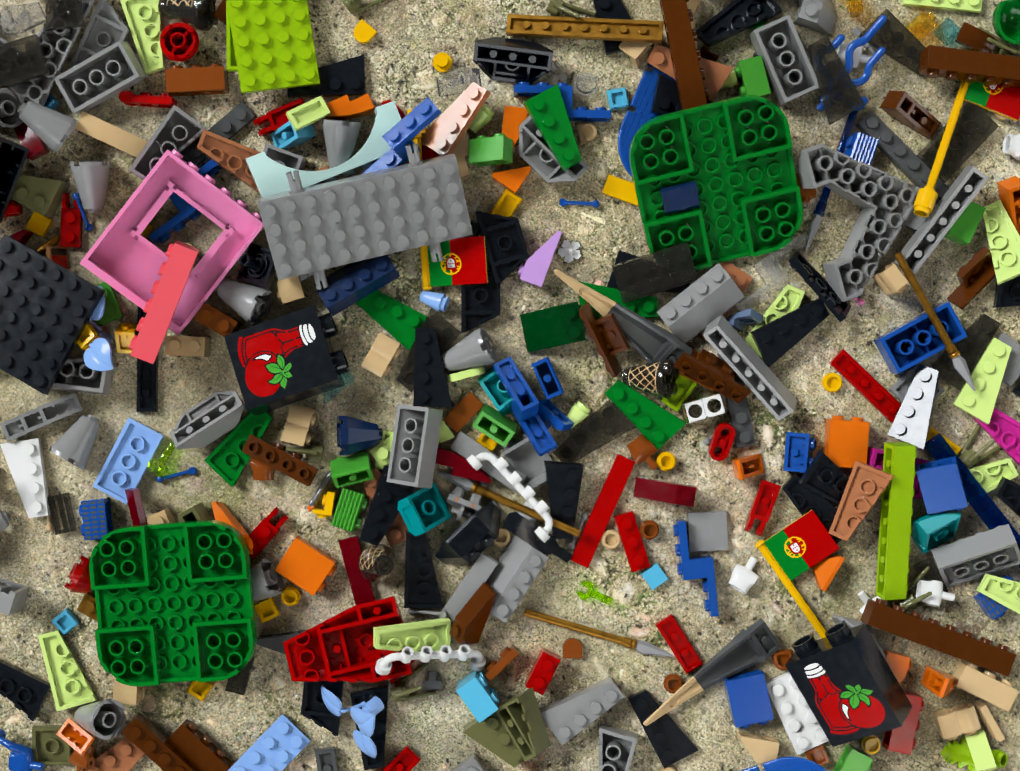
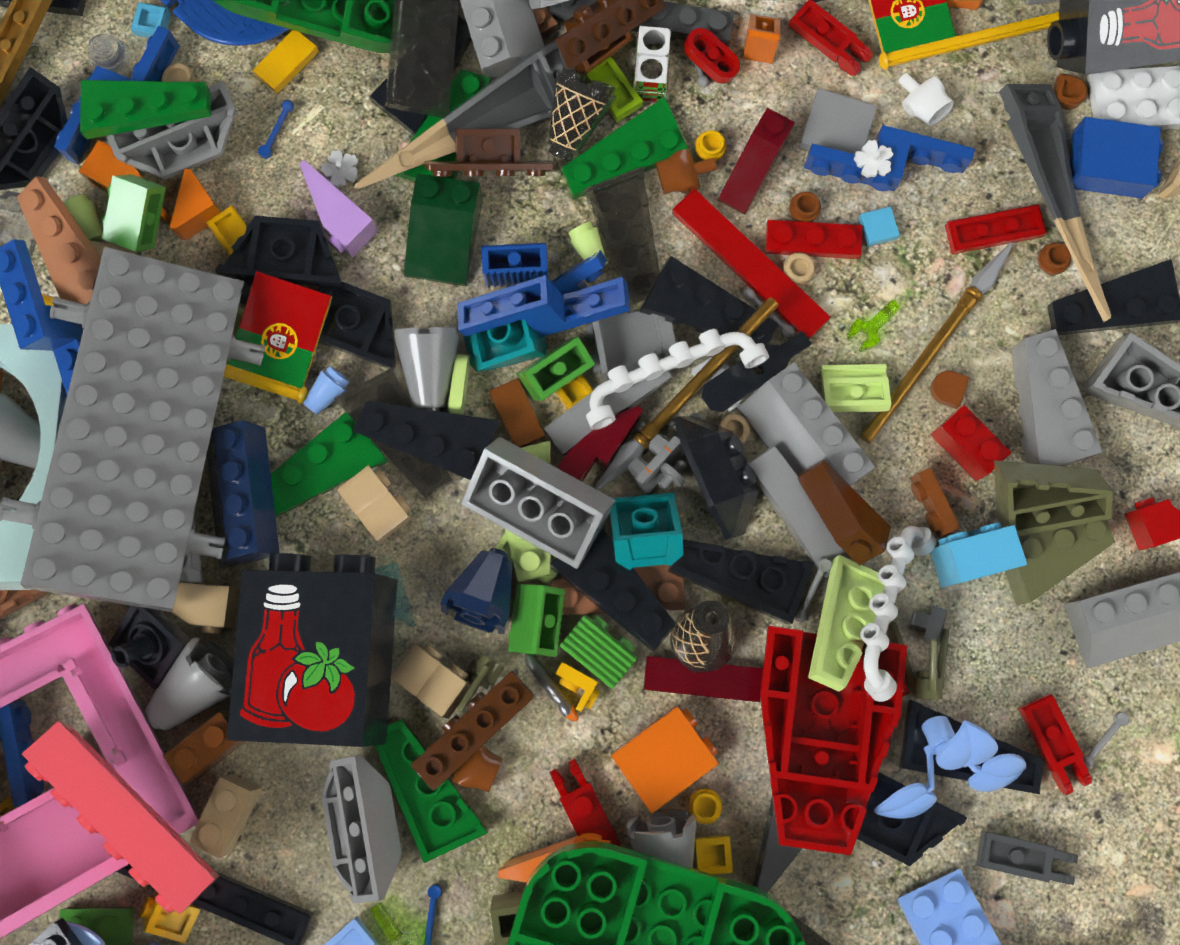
camera: 65 degrees left, 10 degrees down
none -> yellowish green plate [820,364,891,412]
none -> white plant [854,140,893,178]

